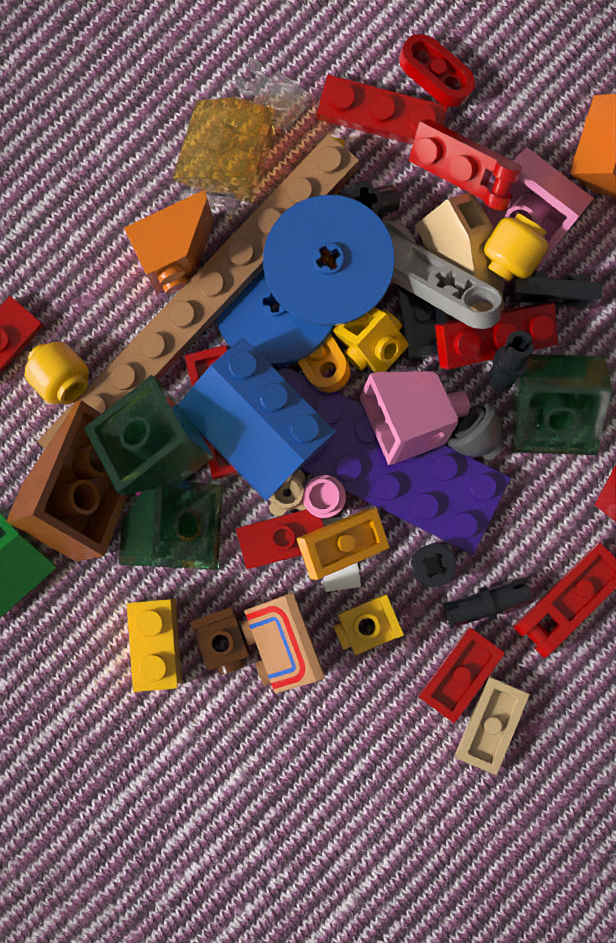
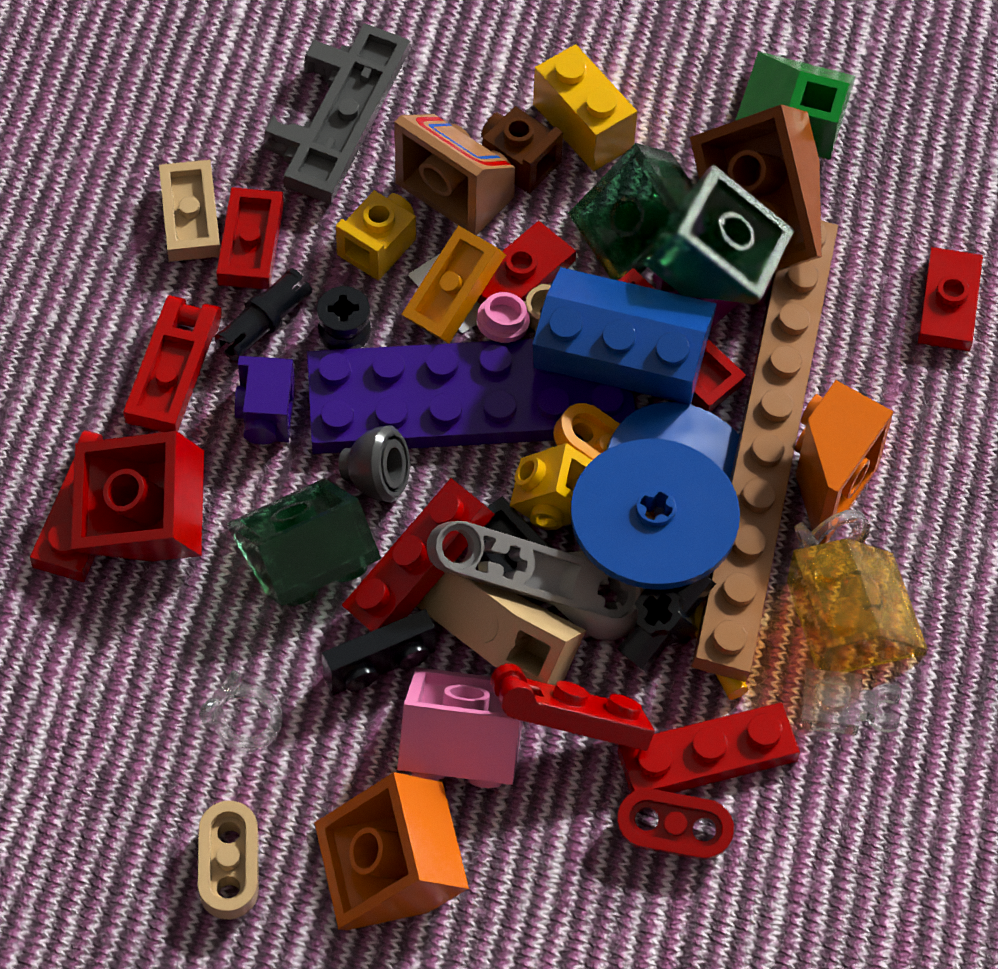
camera: 145 degrees right, 25 degrees down
yellow head [25,341,89,405] -> none
bright pink torso [359,371,470,465] -> none
yellow head [483,214,548,282] -> none
black pin [488,331,534,392] -> none
none -> dark purple brick [234,356,295,445]
none -> dark grey hinge [264,23,410,204]

